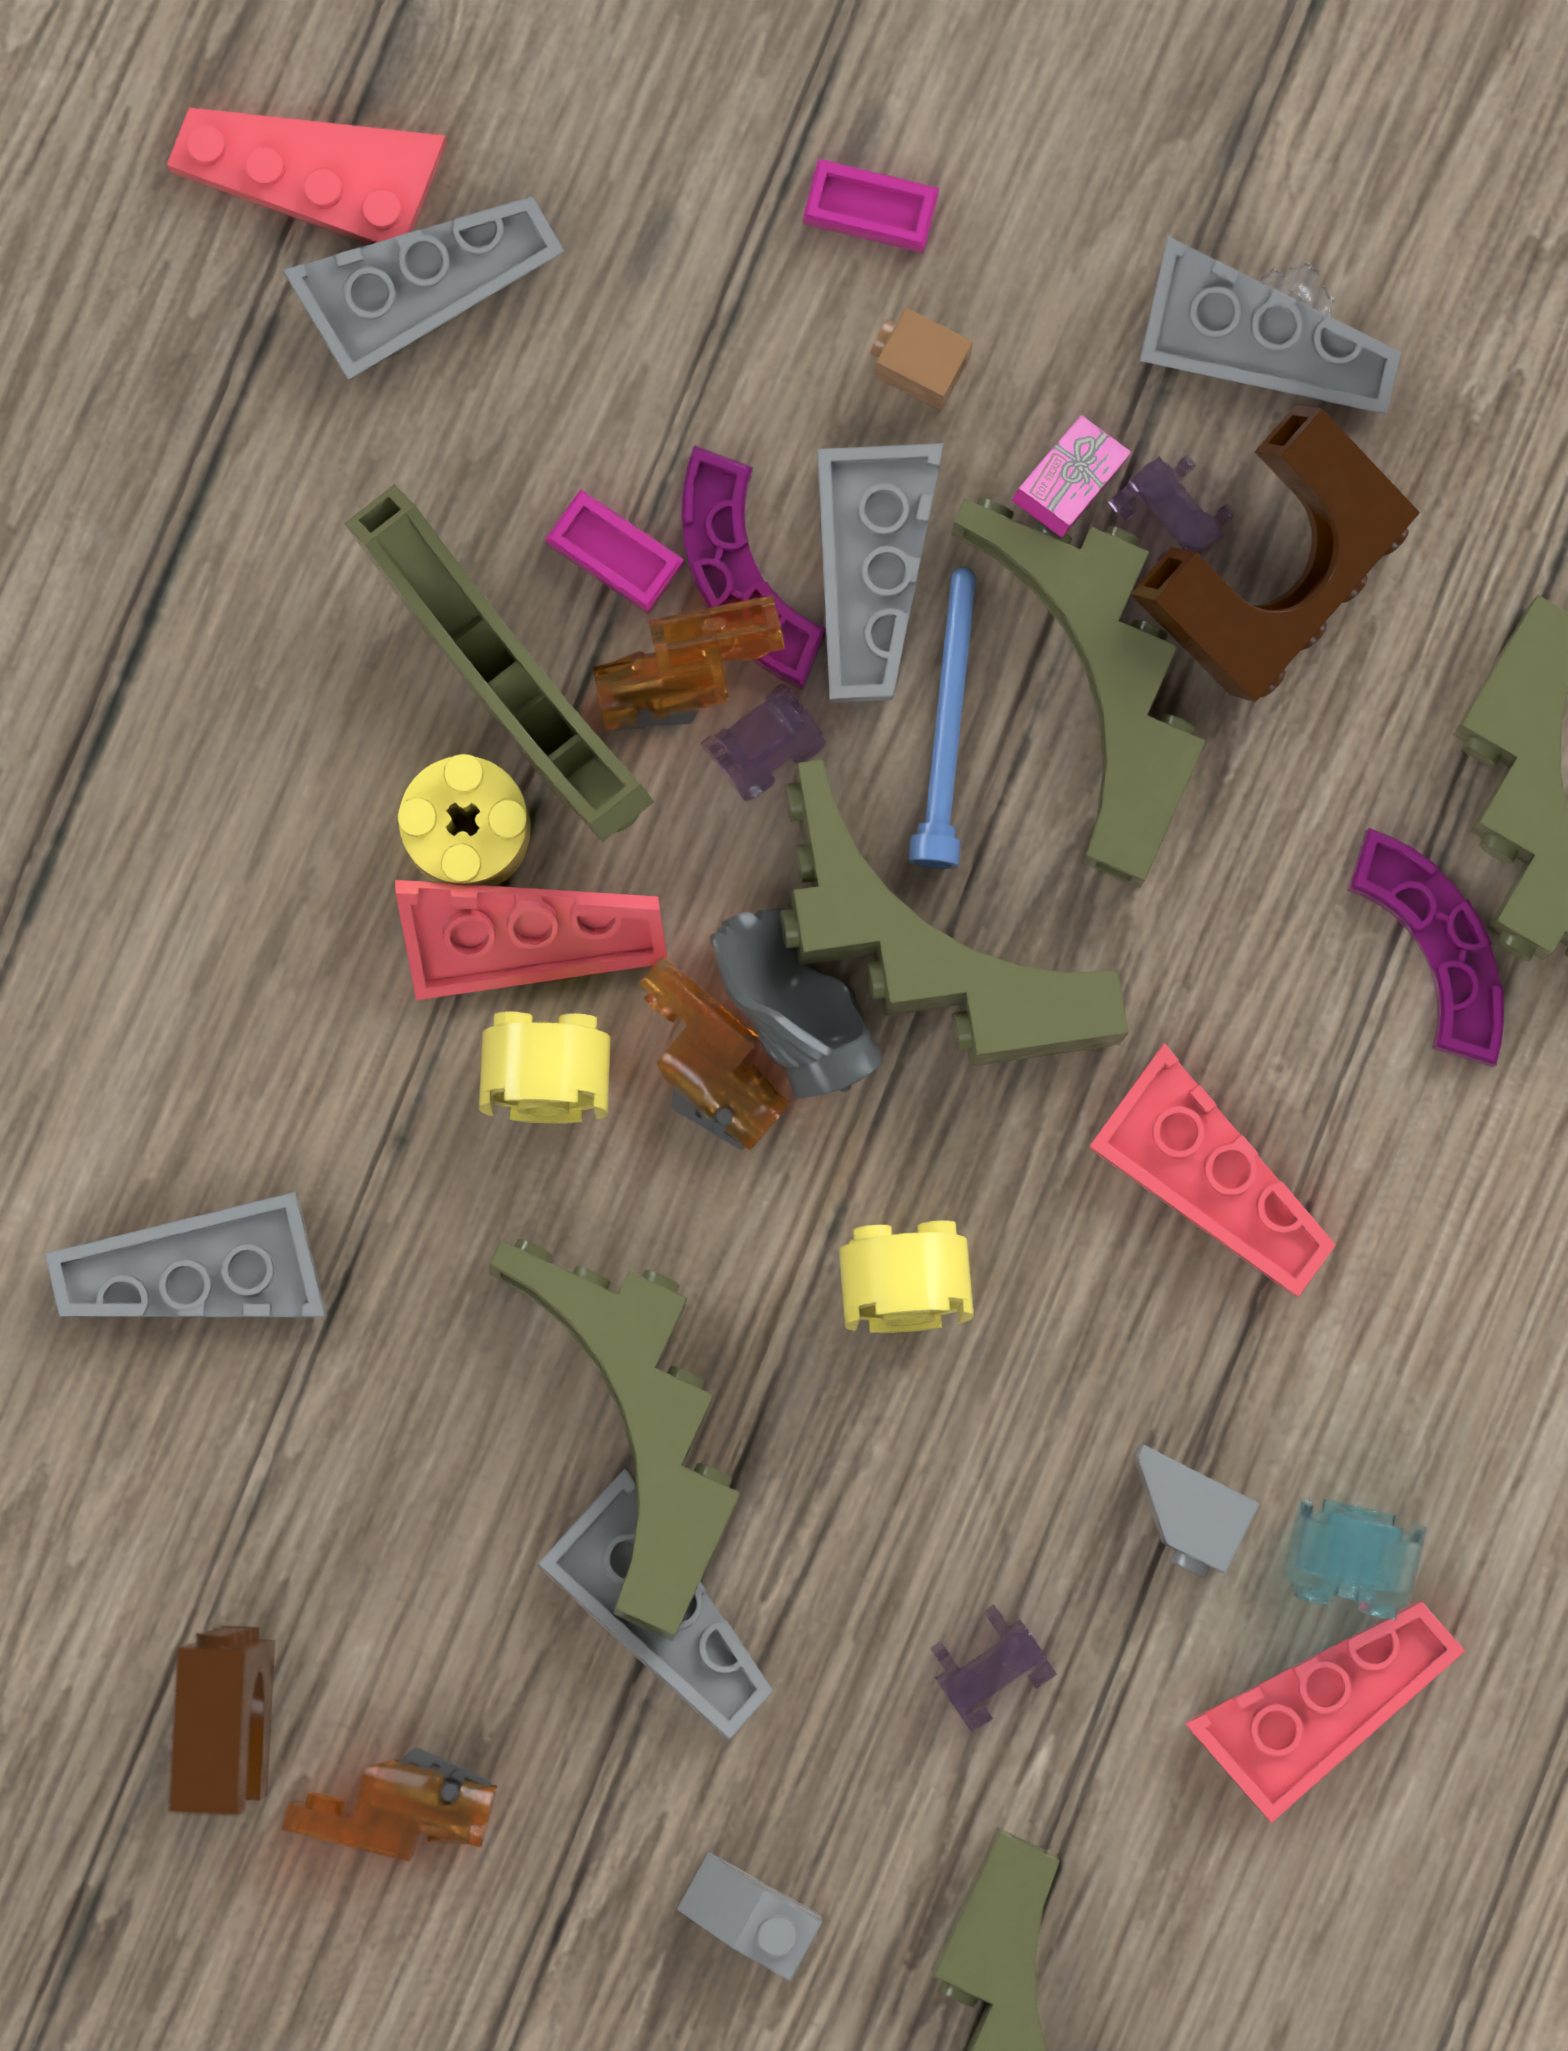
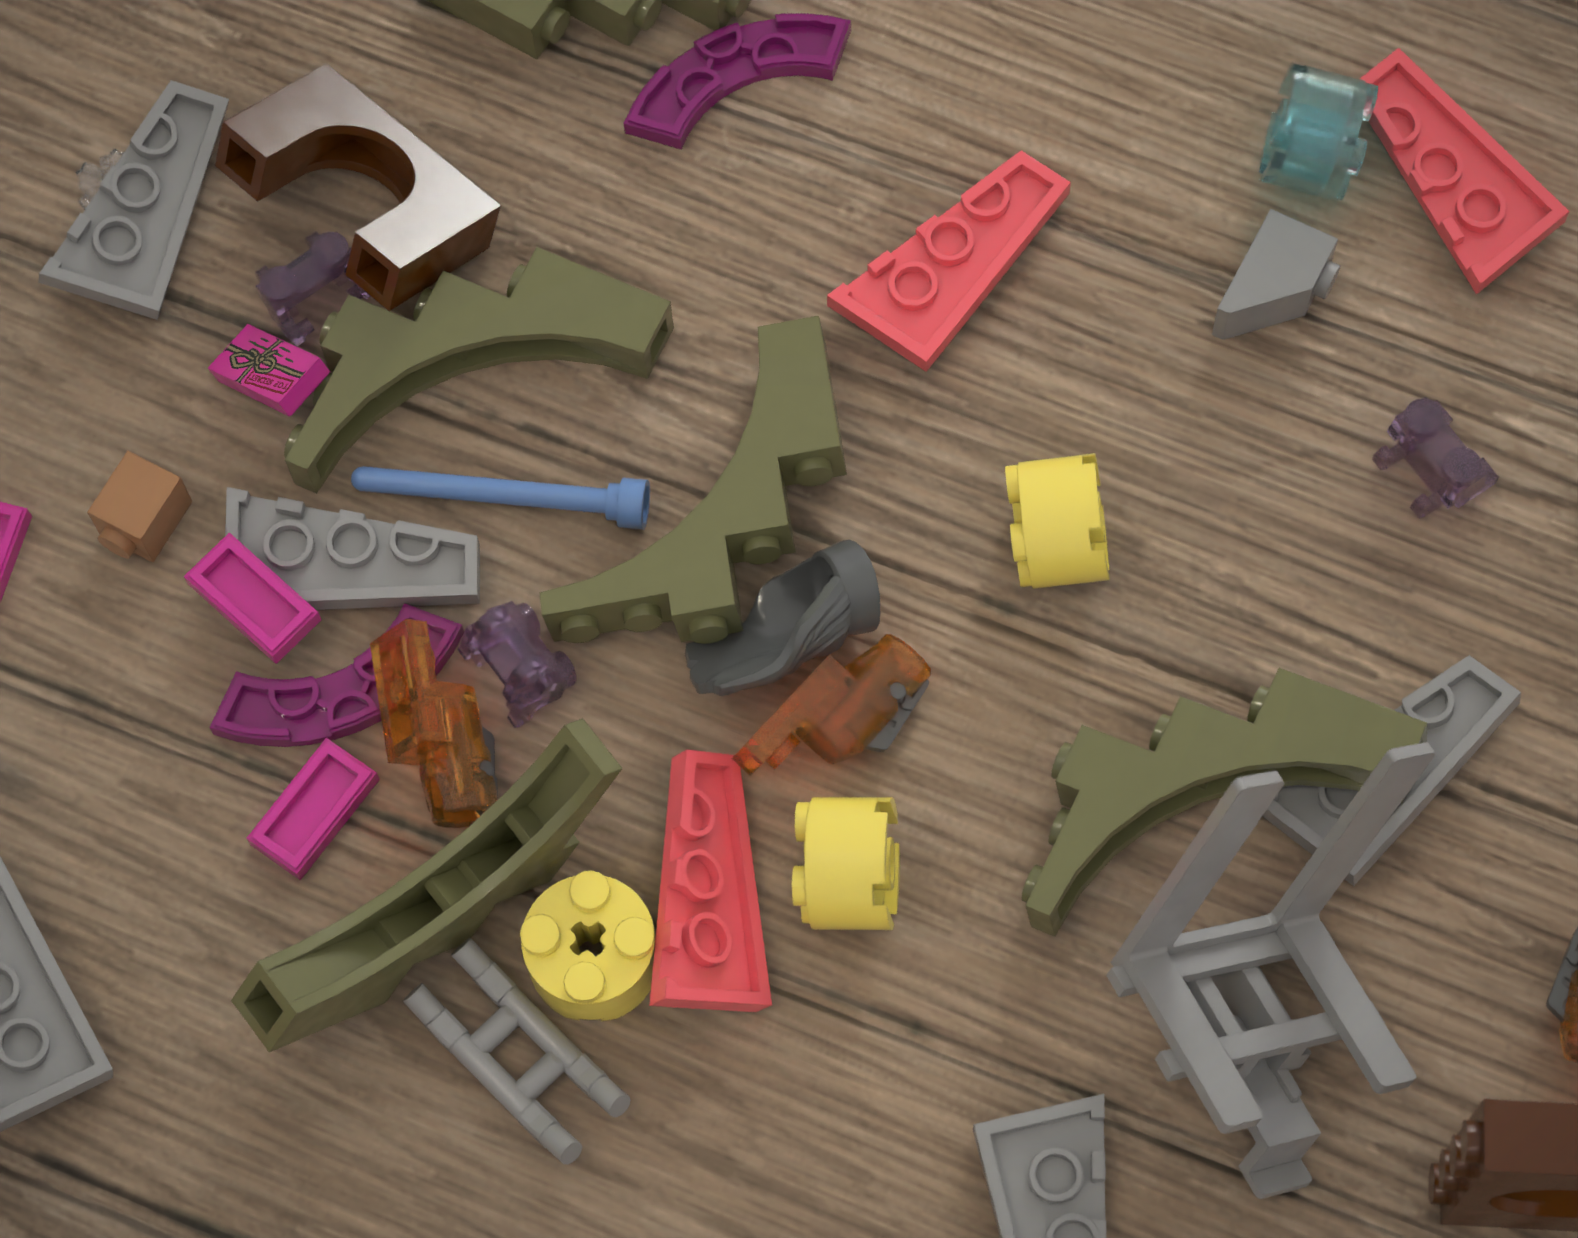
camera: 85 degrees left, 15 degrees down
none -> dark pink tile [184,532,322,664]
none -> light grey piece [403,937,631,1164]
none -> light grey piece [1106,742,1436,1199]

